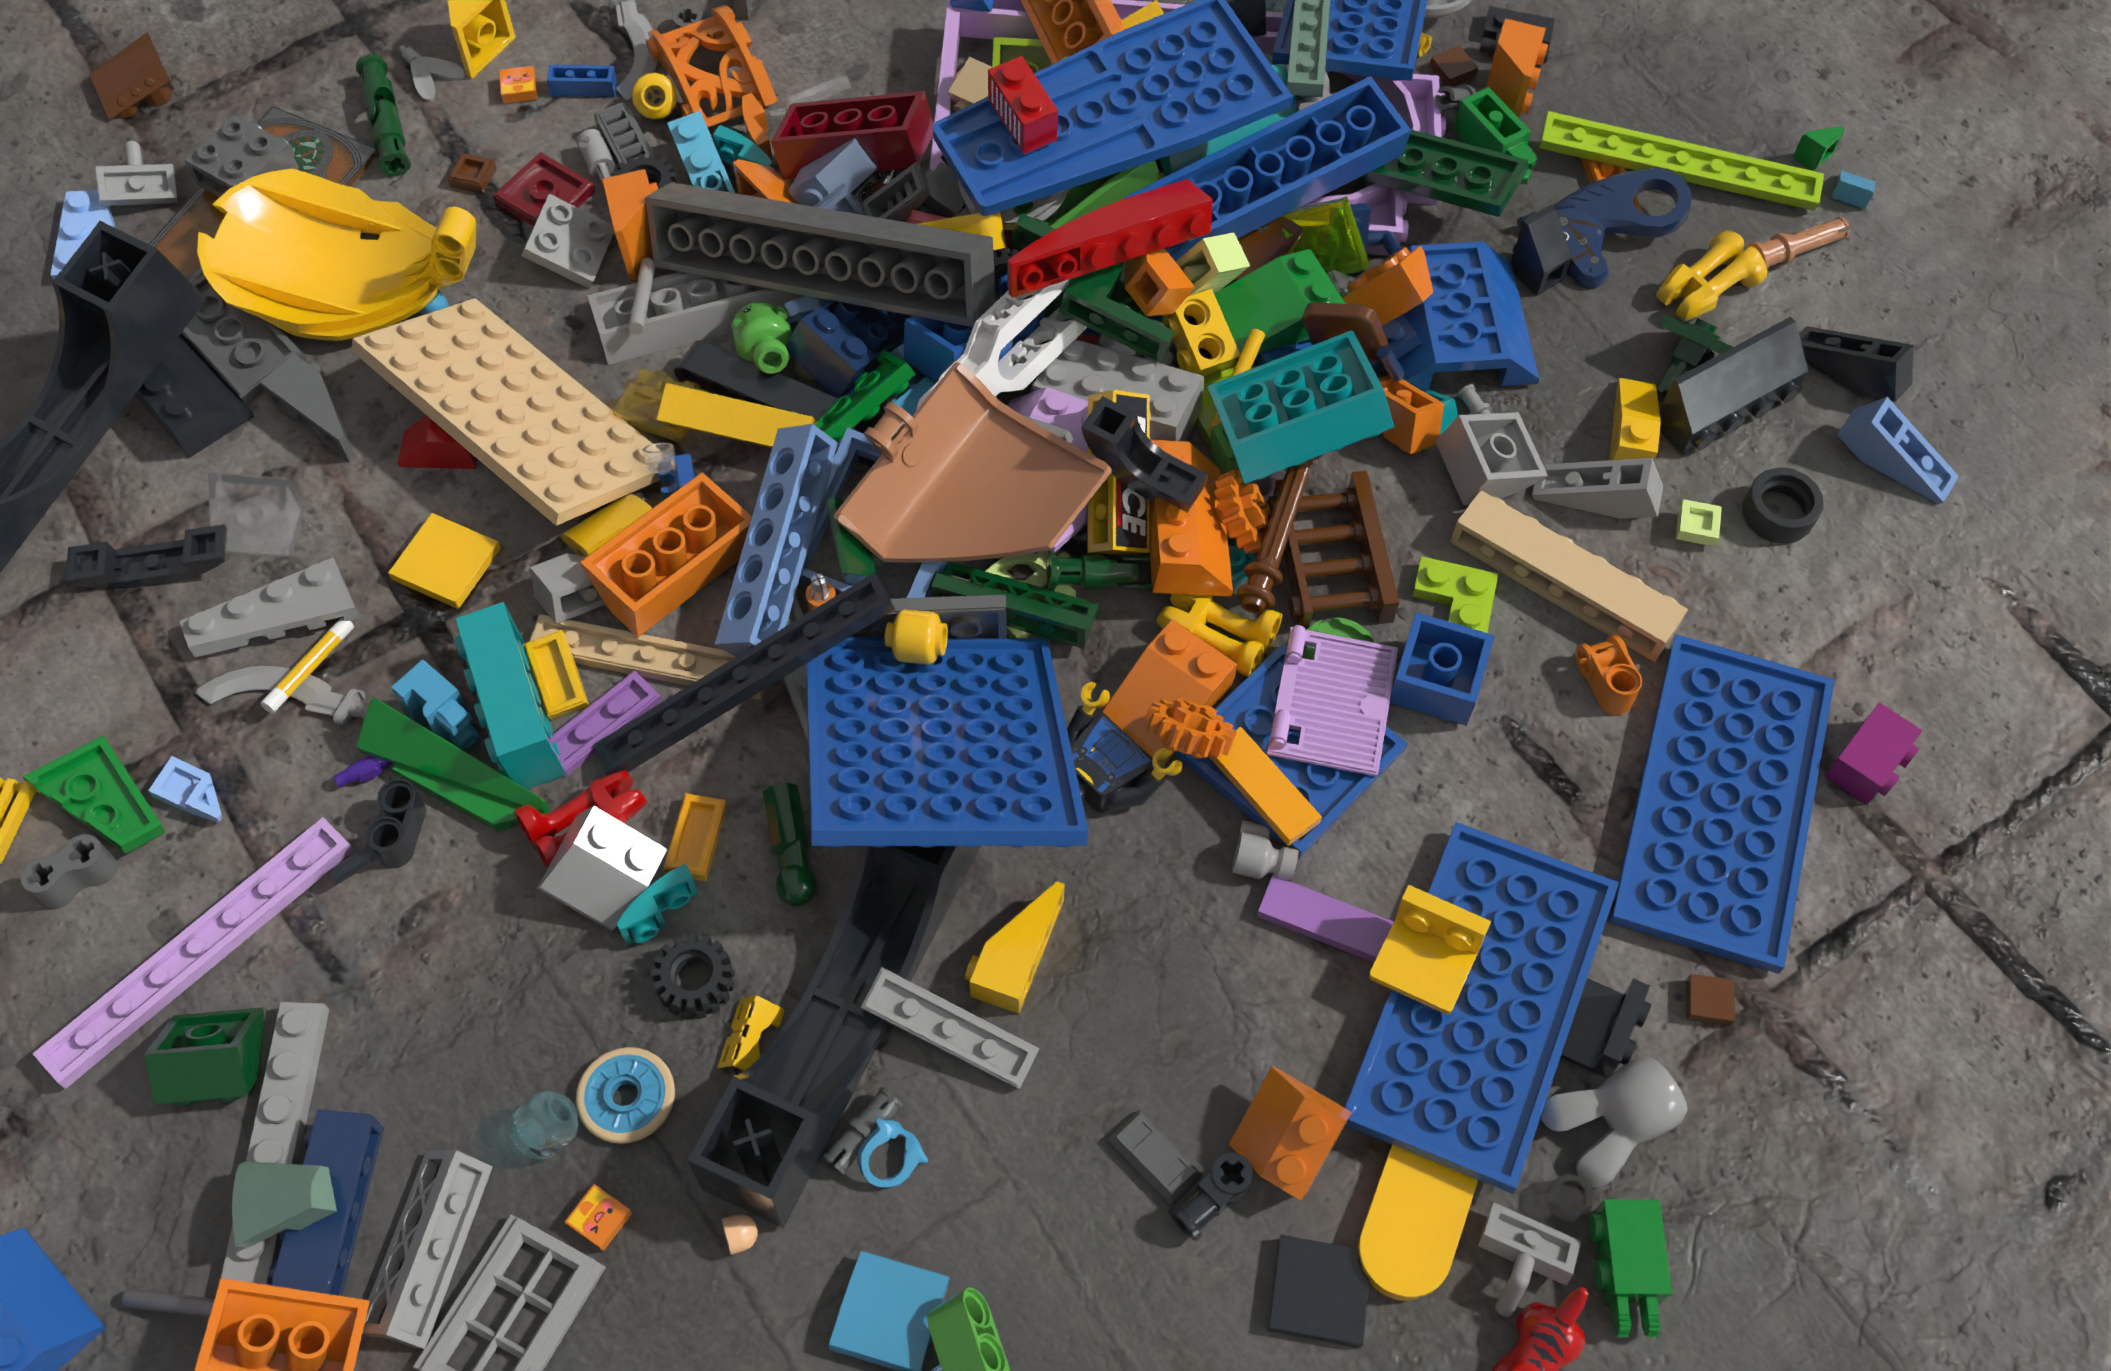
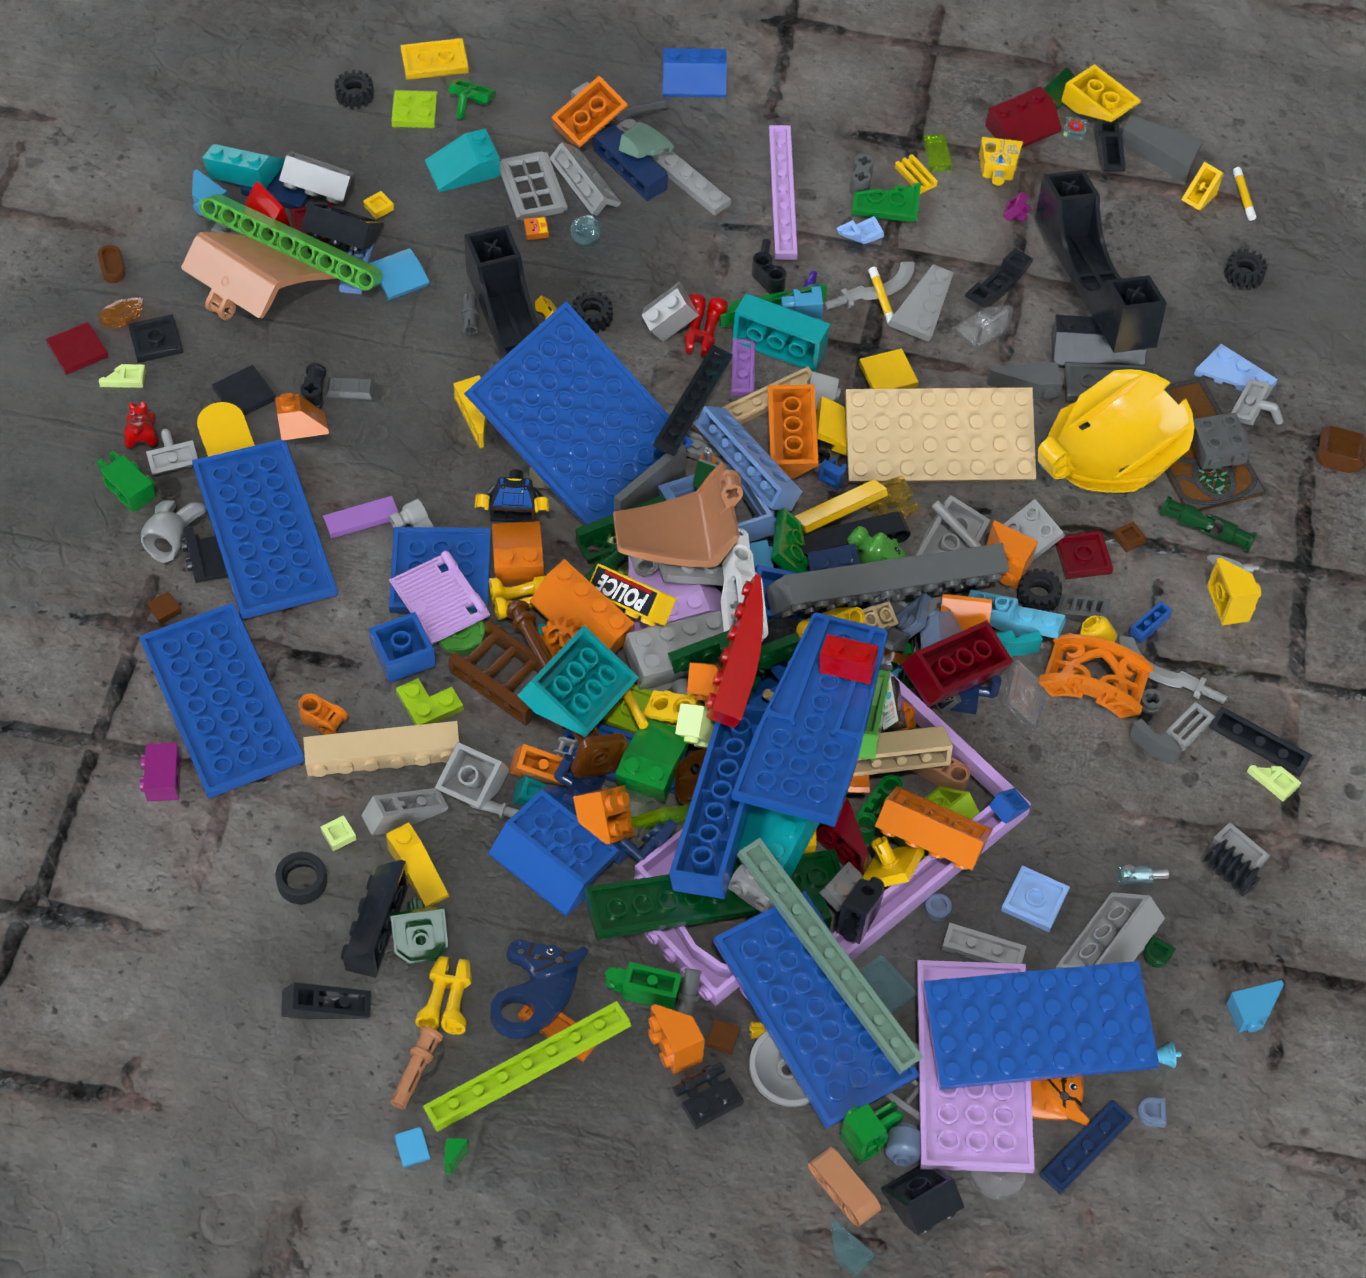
camera: 135 degrees right, 5 degrees down
dark green slope [144,1007,264,1106] -> none
orange tile [499,66,538,103] -> none
yellow tile [523,630,589,720] -> none
dark azure wheel [576,1047,675,1144] -> none
light grey piece [577,129,615,187] -> none
teal slope [617,863,698,946] -> none
clear hinge [642,443,675,474] -> none
light orange tile [663,793,727,881] -> none
orange slope [742,93,773,163] -> none
dark azure piece [857,1118,928,1188] -> none
light grey tile [861,967,1040,1089] -> none
yellow head [885,609,948,665] -> none
black arch [1081,396,1208,513] -> none
orange gear [1144,698,1237,758] -> none
light orange tile [1208,727,1322,846] -> none
yellow bracket [1369,885,1491,1015] -> none
black slope [1510,205,1572,296] -> none
medium blue slope [1837,397,1959,504] -> none

